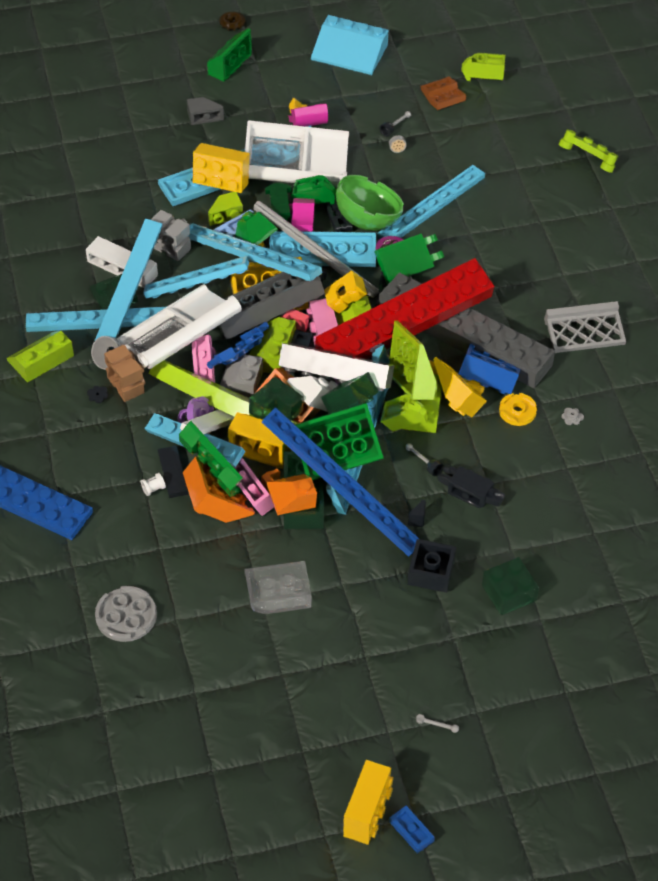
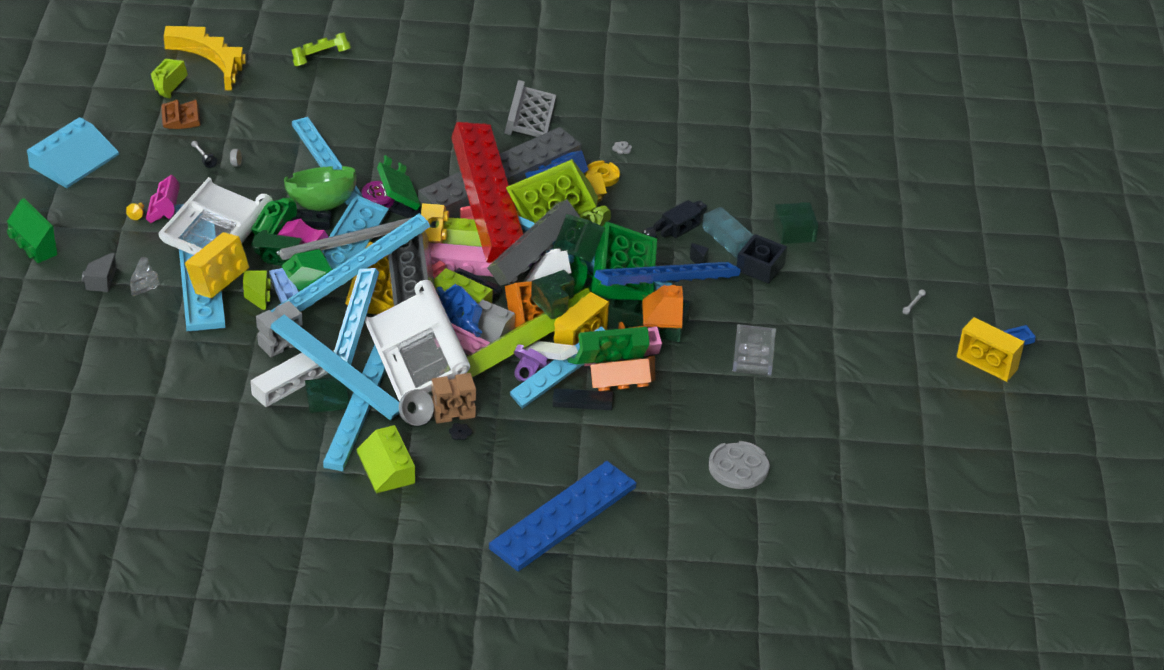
camera: 75 degrees left, 10 degrees down
white bush [140,473,166,496] -> none
none -> clear slope [130,257,159,296]
none -> yellow arch [164,26,246,90]
none -> clear light blue brick [702,207,753,258]

